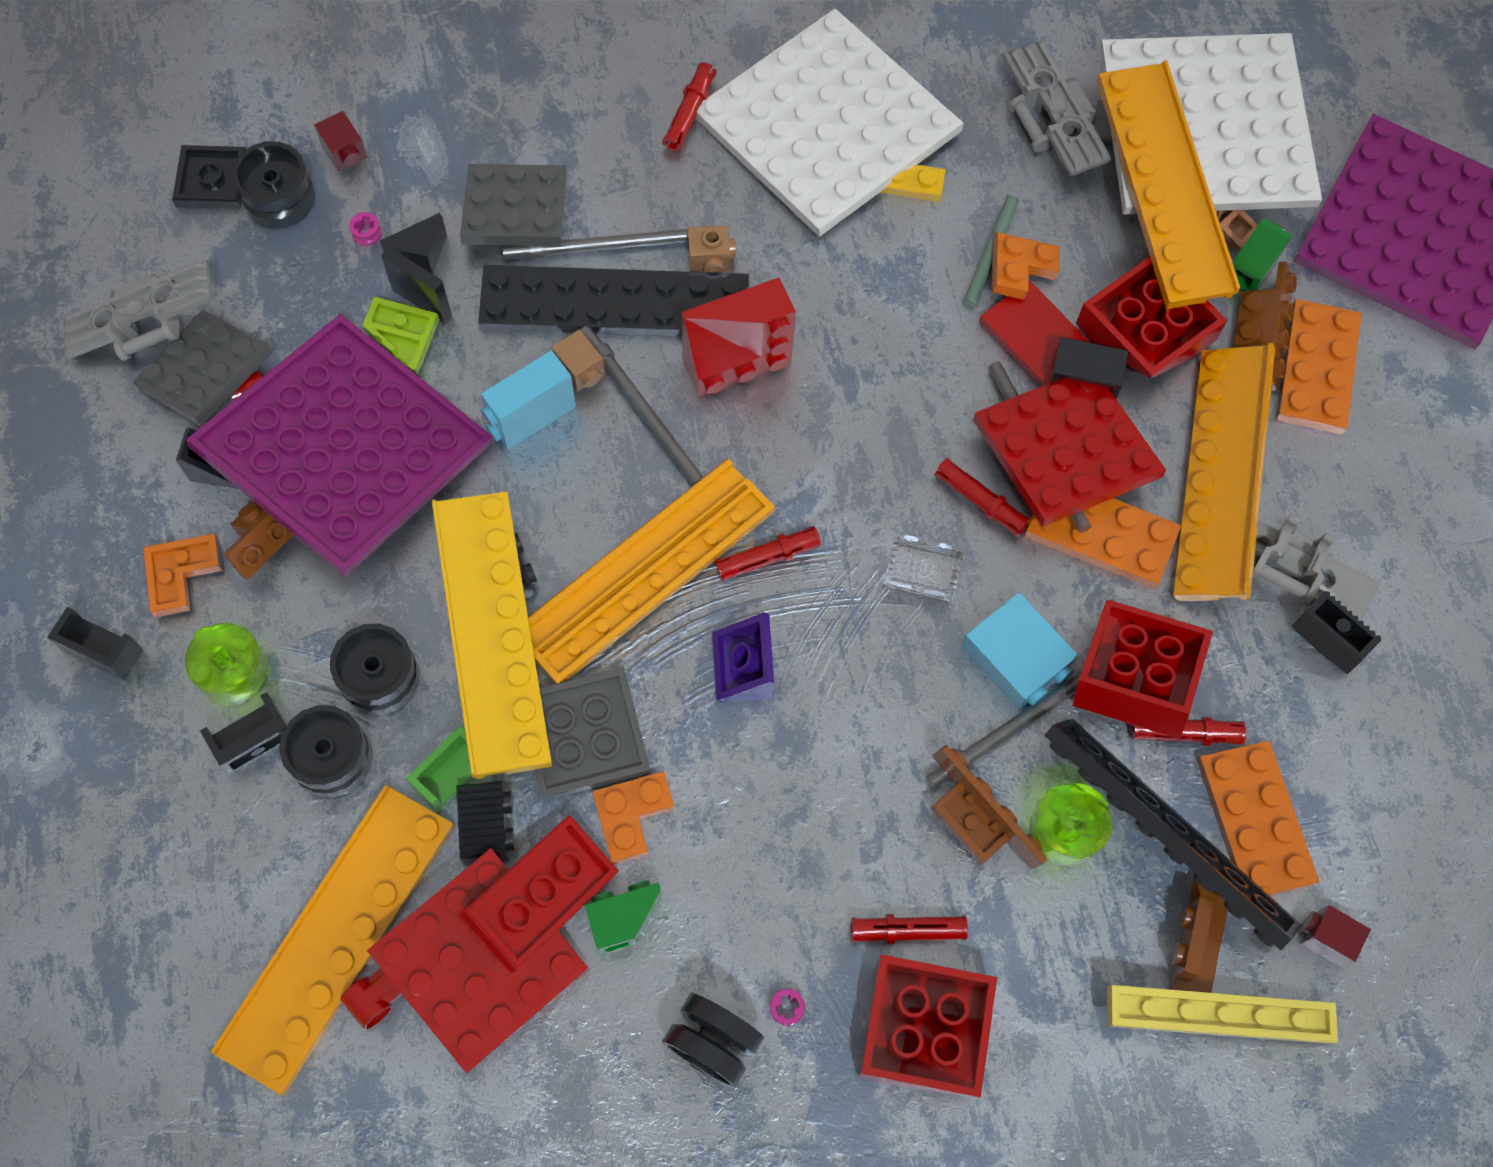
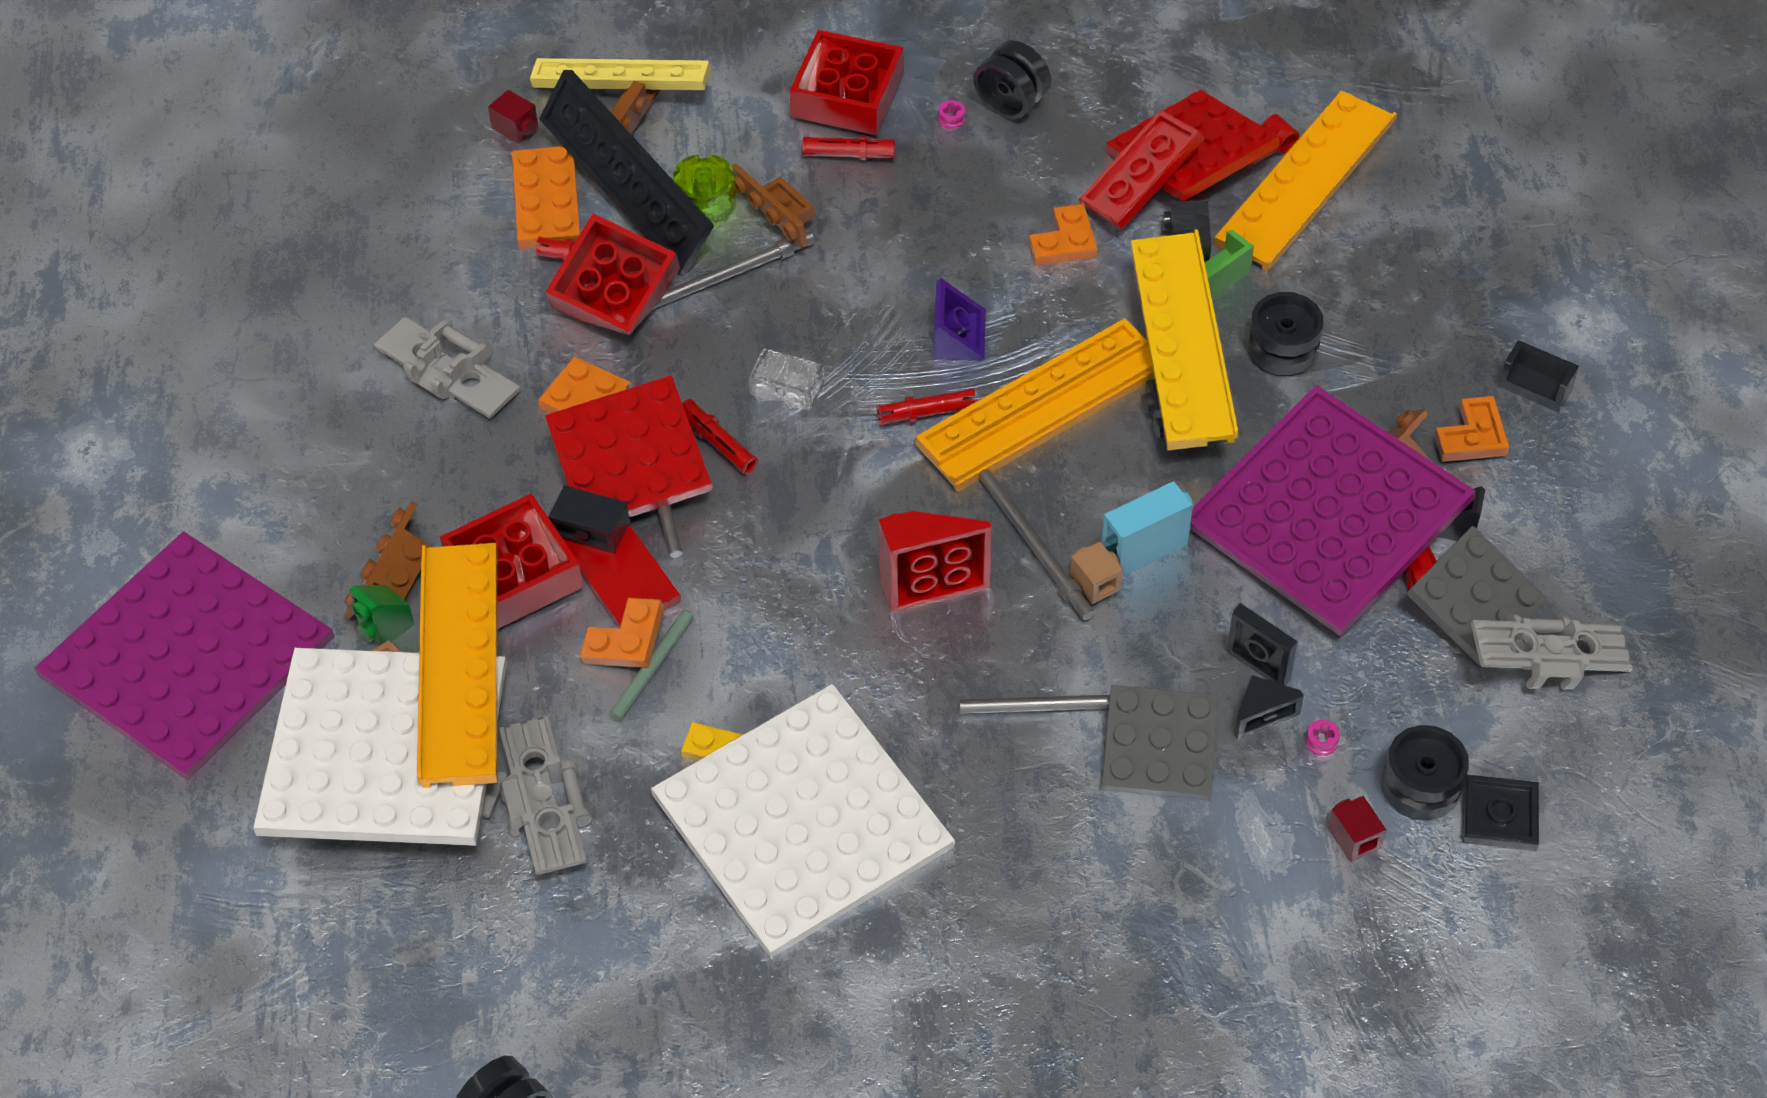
camera: 170 degrees left, 15 degrees down
clear neon green brick [185,623,270,706] -> none
black panel [200,692,287,776] -> none
black wheel [279,705,372,798] -> none
lime wing [363,296,440,376] -> none
black plate [478,265,749,337] -> none
dark grey plate [535,667,651,801] -> none
green slope [584,880,662,956] -> none
red pin [662,62,717,152] -> none
medium nougat brick [688,225,736,273] -> none
medium azure brick [961,592,1079,710] -> none
light orange plate [1174,342,1275,601] -> none
orange plate [1276,299,1362,435] -> none
black brick [1292,591,1381,674] -> none

